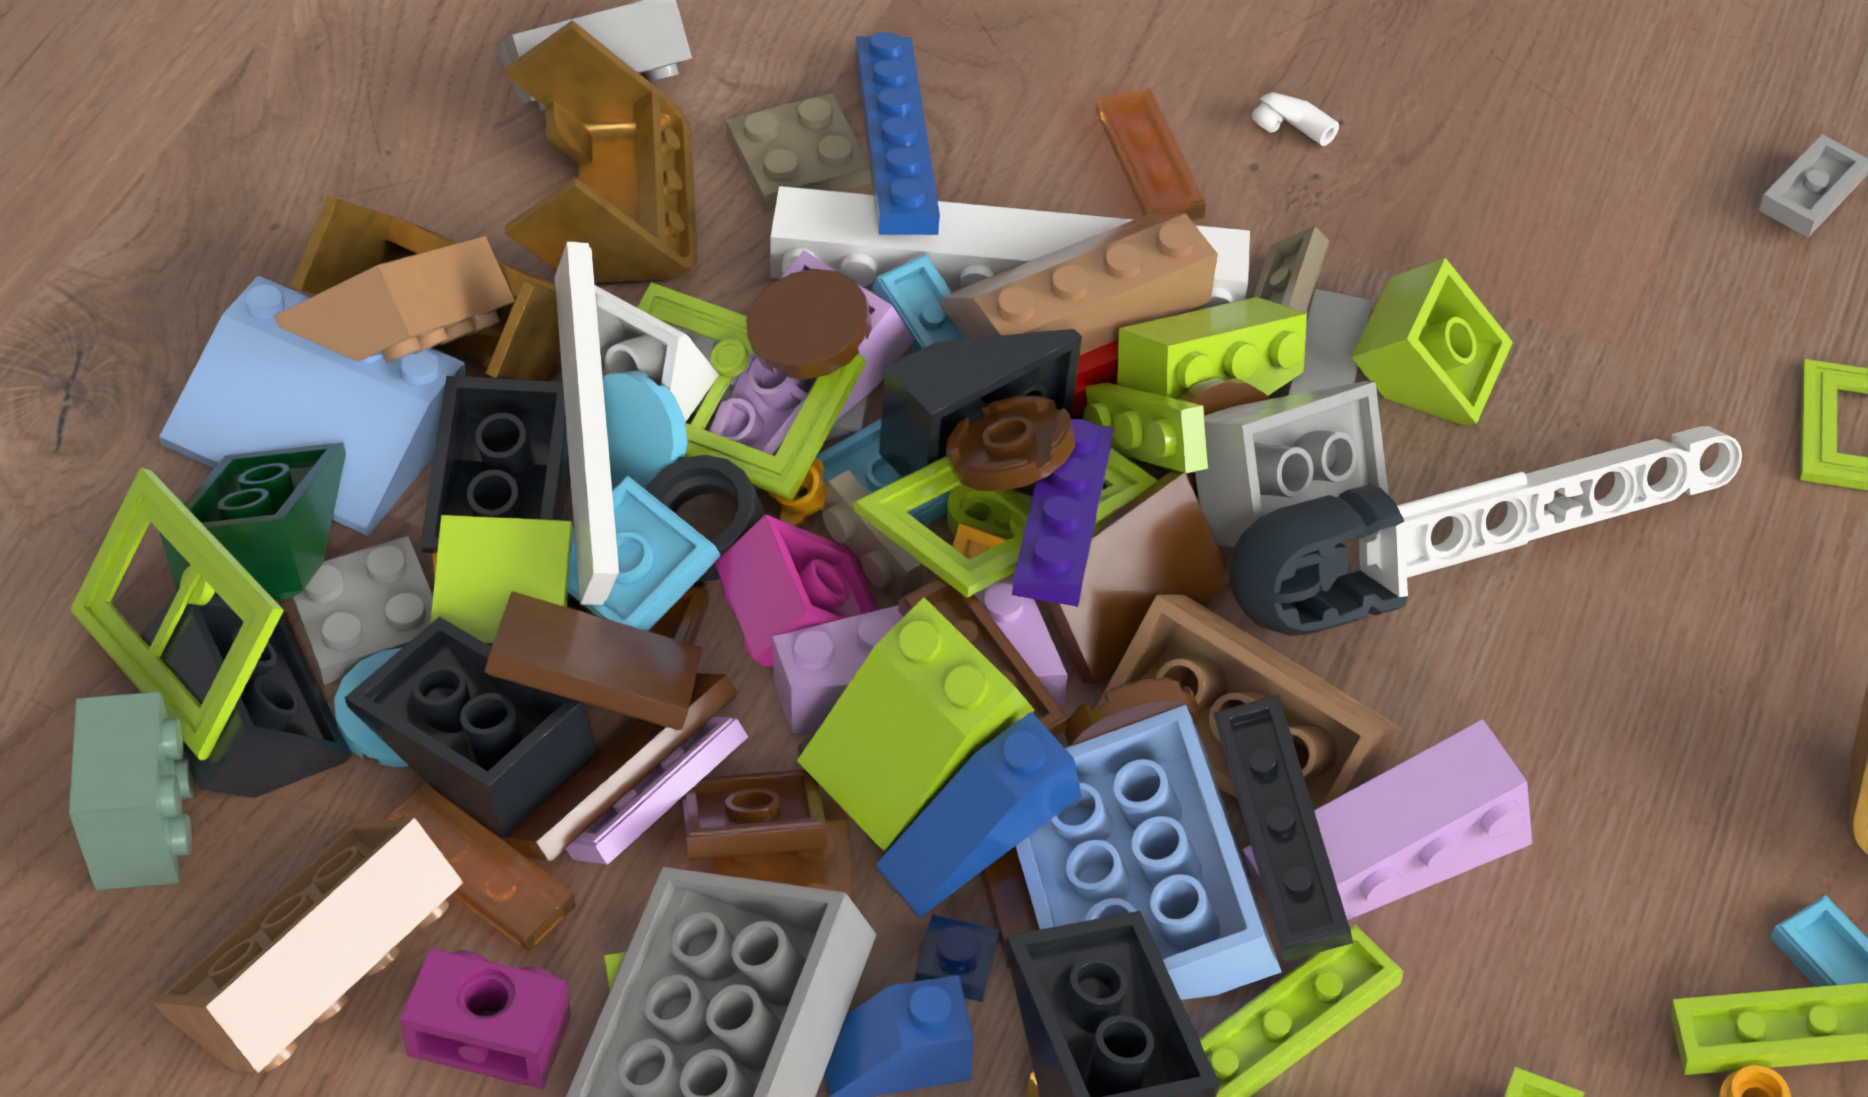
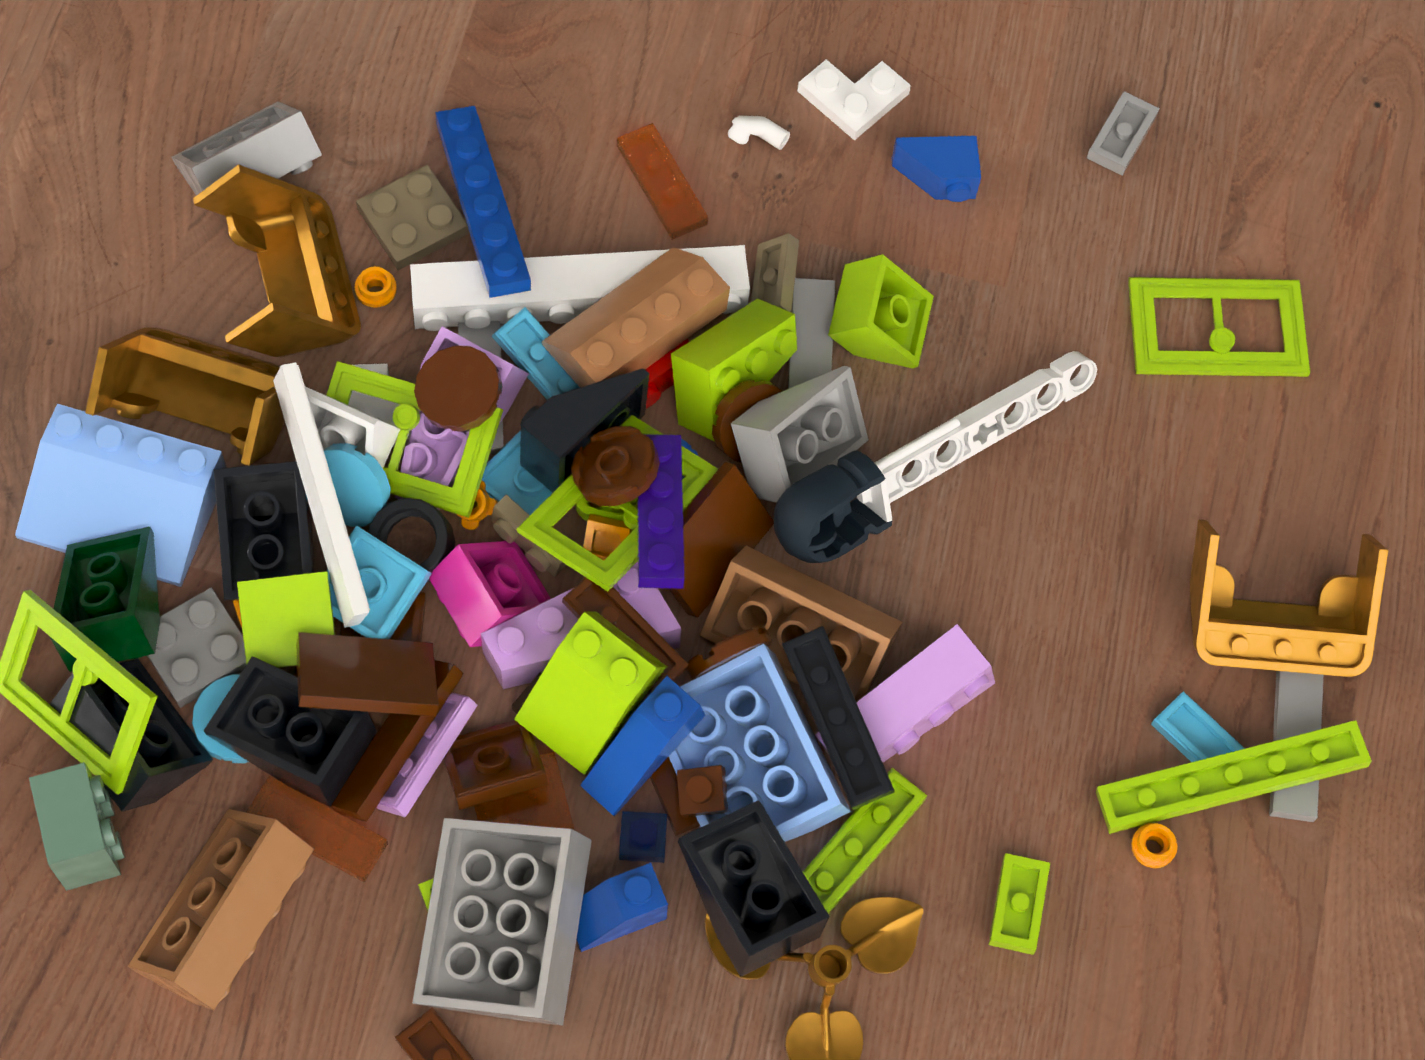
camera: 15 degrees left, 15 degrees up
medium nougat slope [274,236,515,364] -> none
magenta brick [400,947,571,1089] -> none
lime plate [1083,383,1208,473] -> none
none -> light orange plate [354,266,397,308]
none -> reddish brown plate [677,765,728,818]
none -> white plate [797,59,911,140]
none -> blue slope [892,136,981,202]

